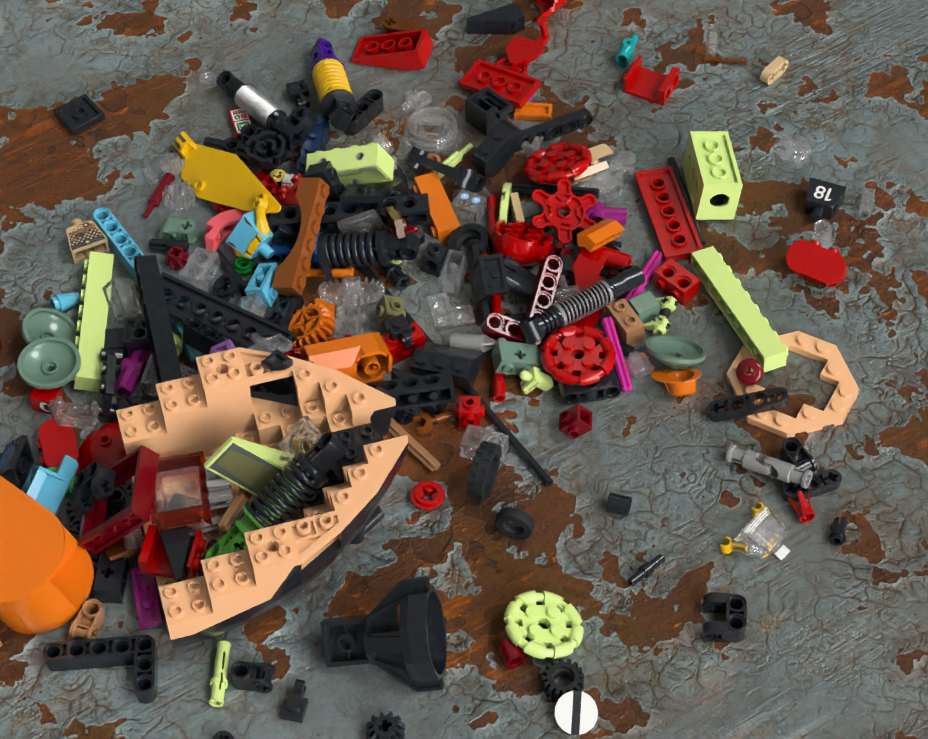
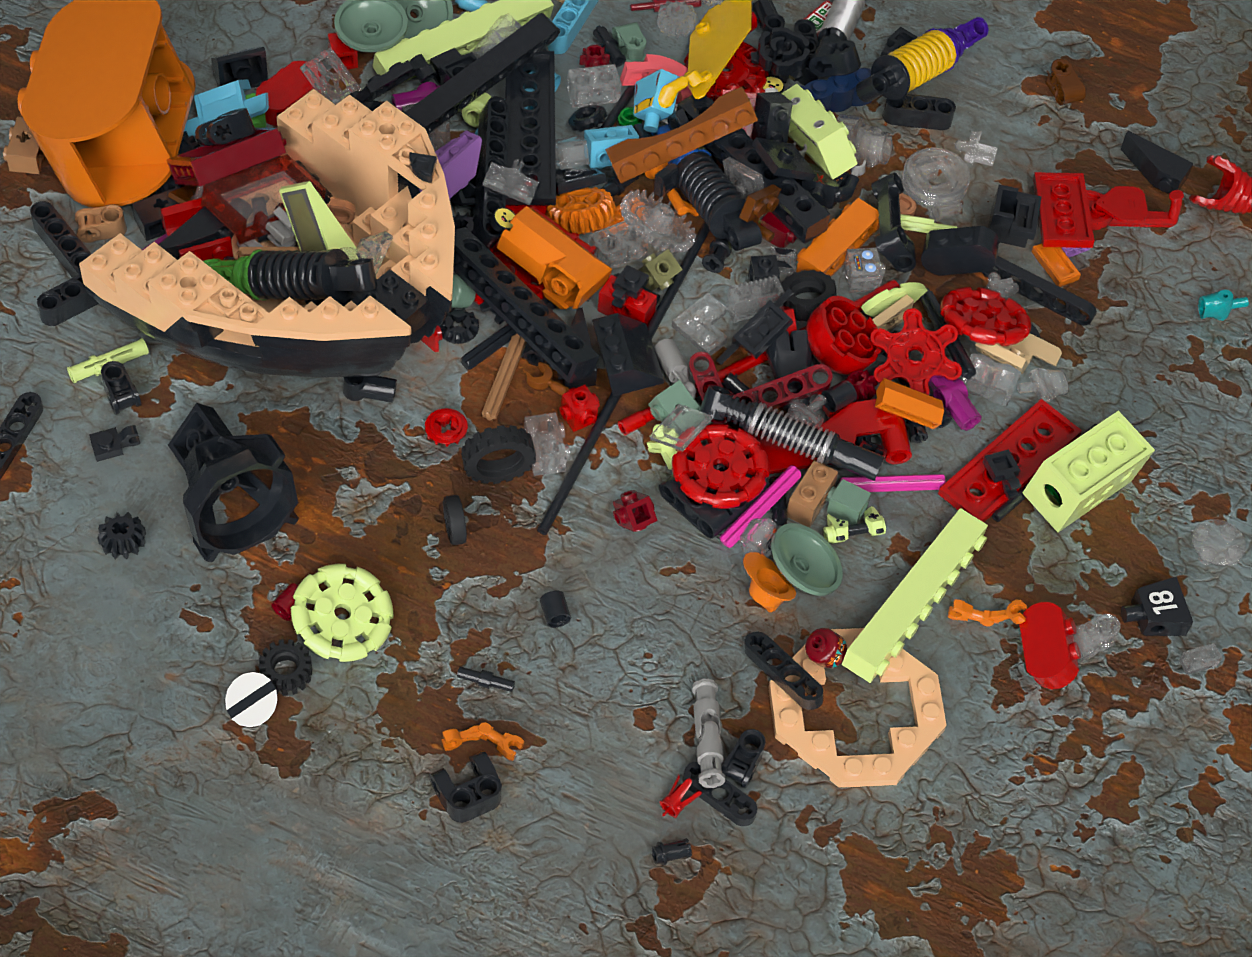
camera: 50 degrees right, 5 degrees up
red slope [351,28,434,71] -> none
red panel [621,55,680,106] -> none
red brick [653,258,701,306] -> none
clear torso [719,502,790,560] -> none
none -> orange piece [441,722,524,761]
none -> clear piece [649,404,712,451]
none -> orange piece [948,599,1027,626]
none -> black plate [983,449,1021,499]

